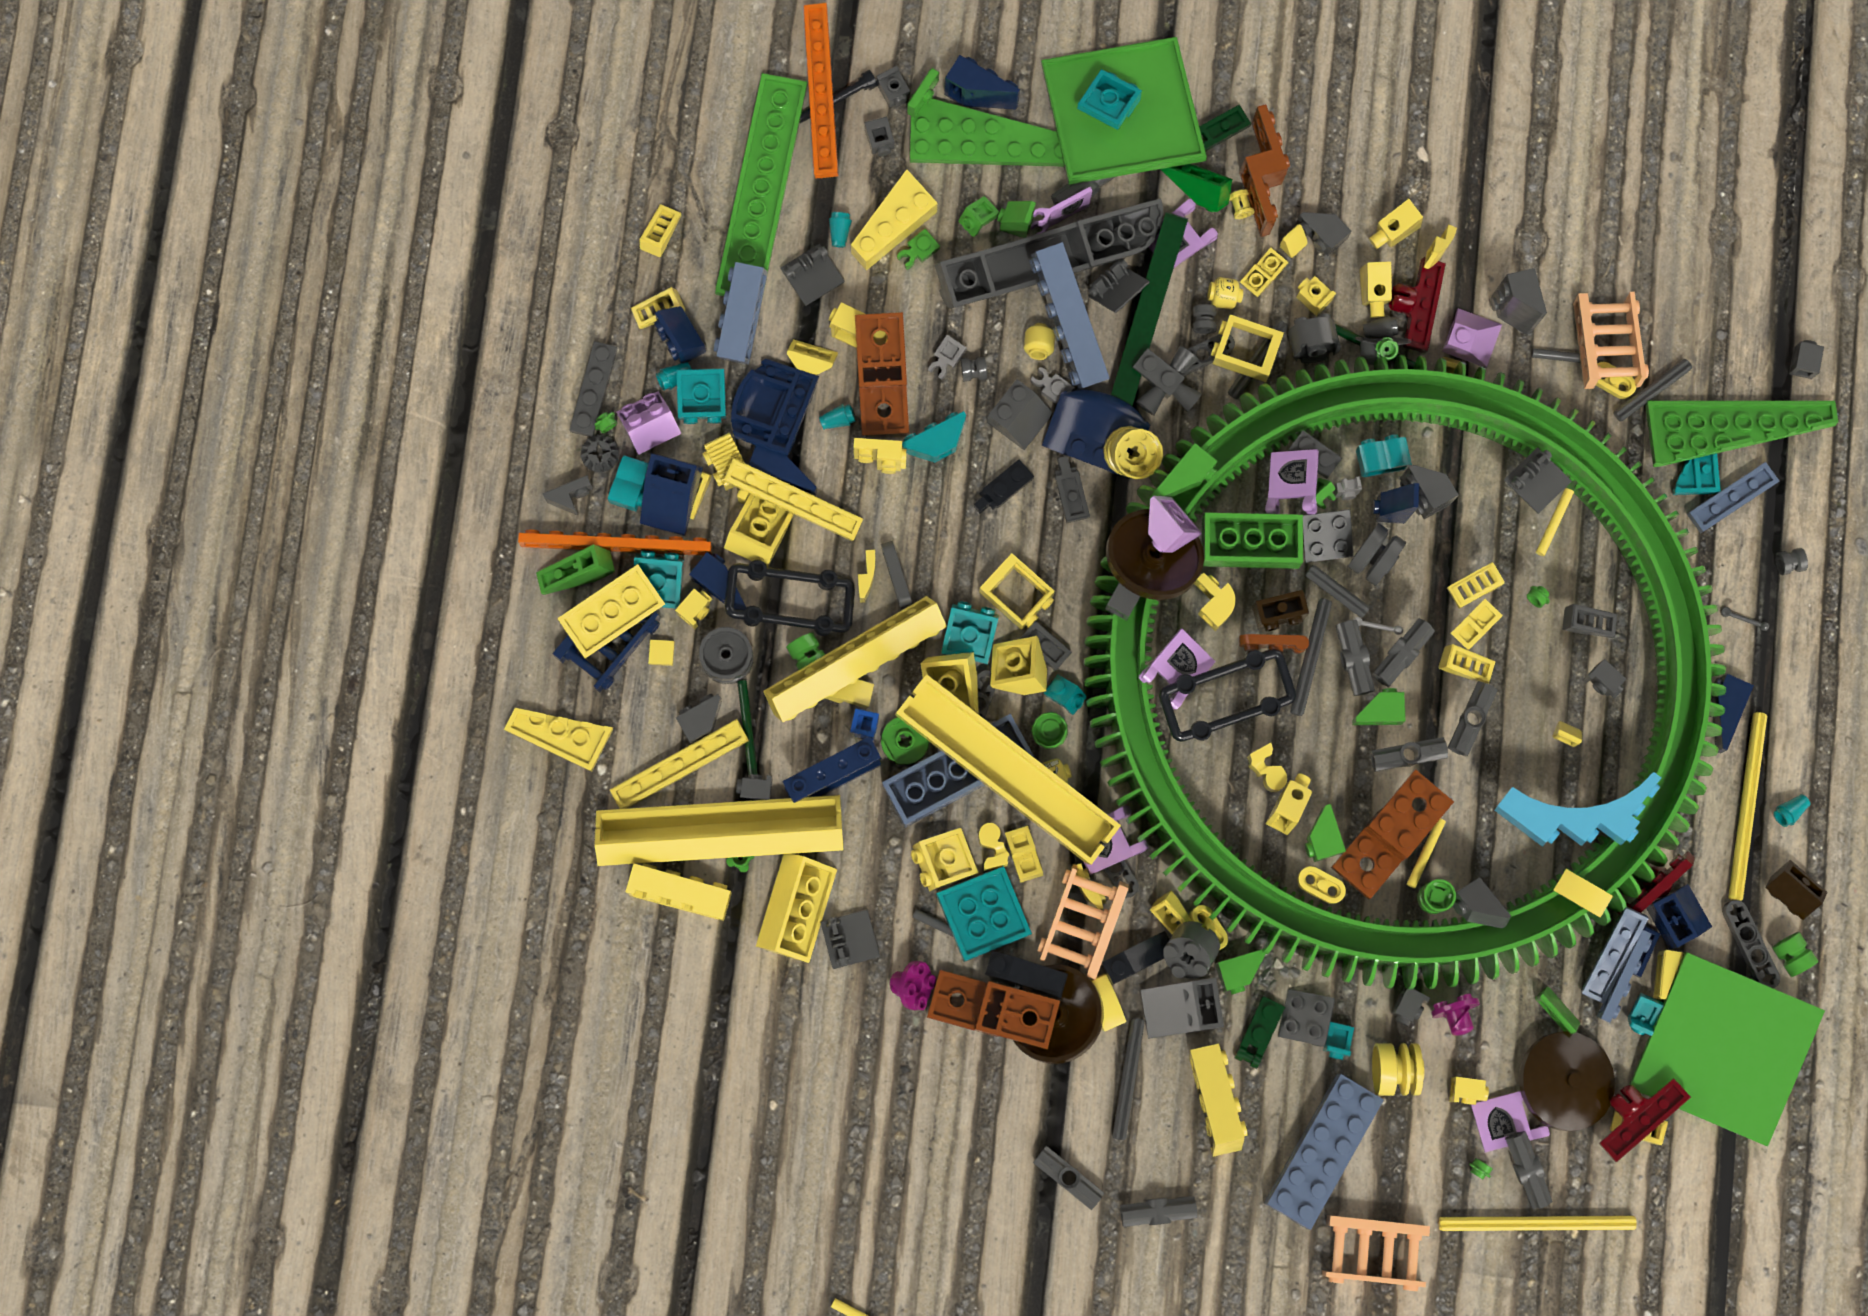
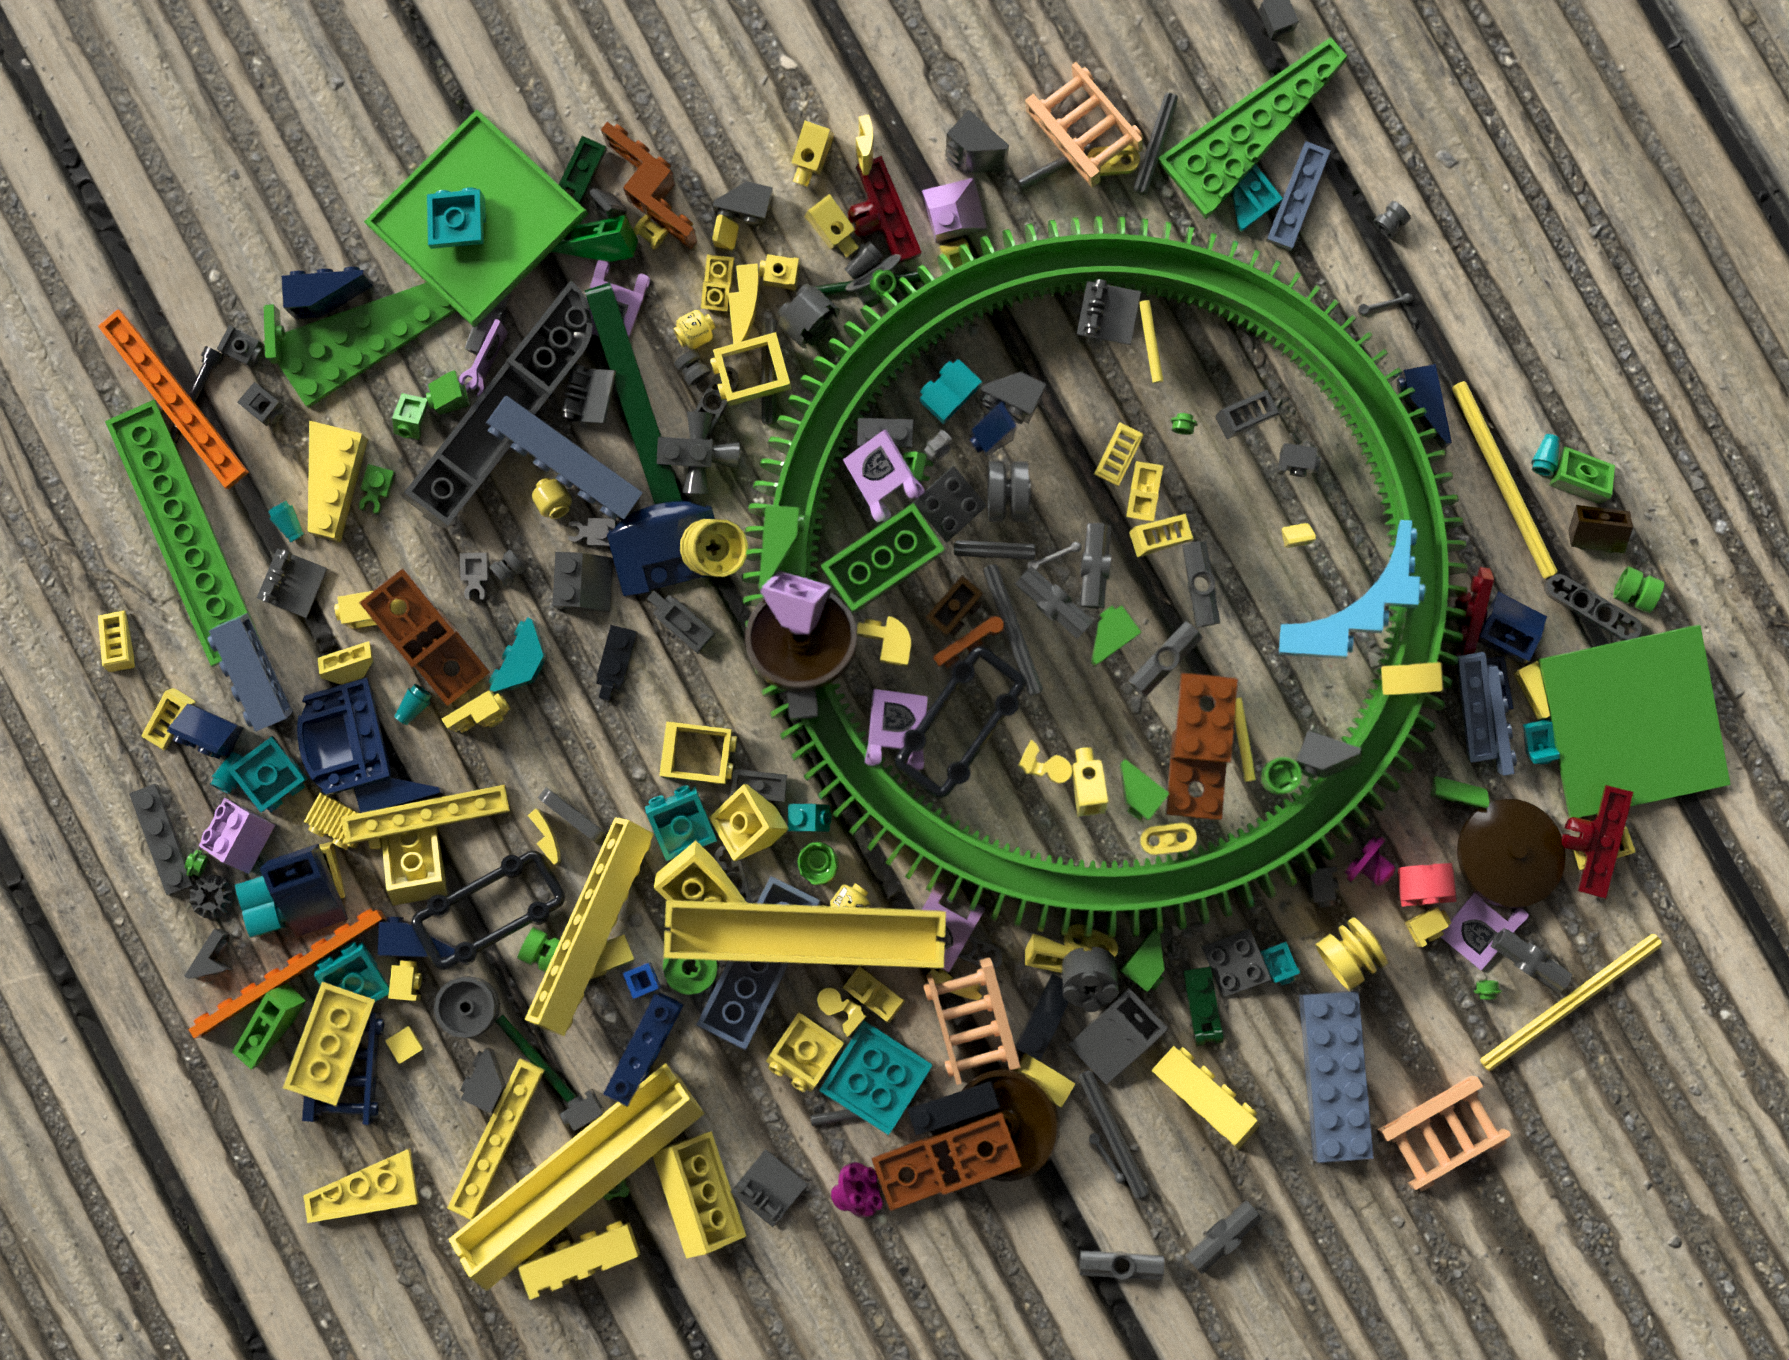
camera: 30 degrees left, 5 degrees up
none -> dark grey slope [590,188,627,219]
none -> light yellow slope [728,263,760,344]
none -> dark grey hinge [1089,1133,1126,1184]
none -> coral brick [1398,863,1457,907]
none -> bright green slope [1549,446,1615,504]

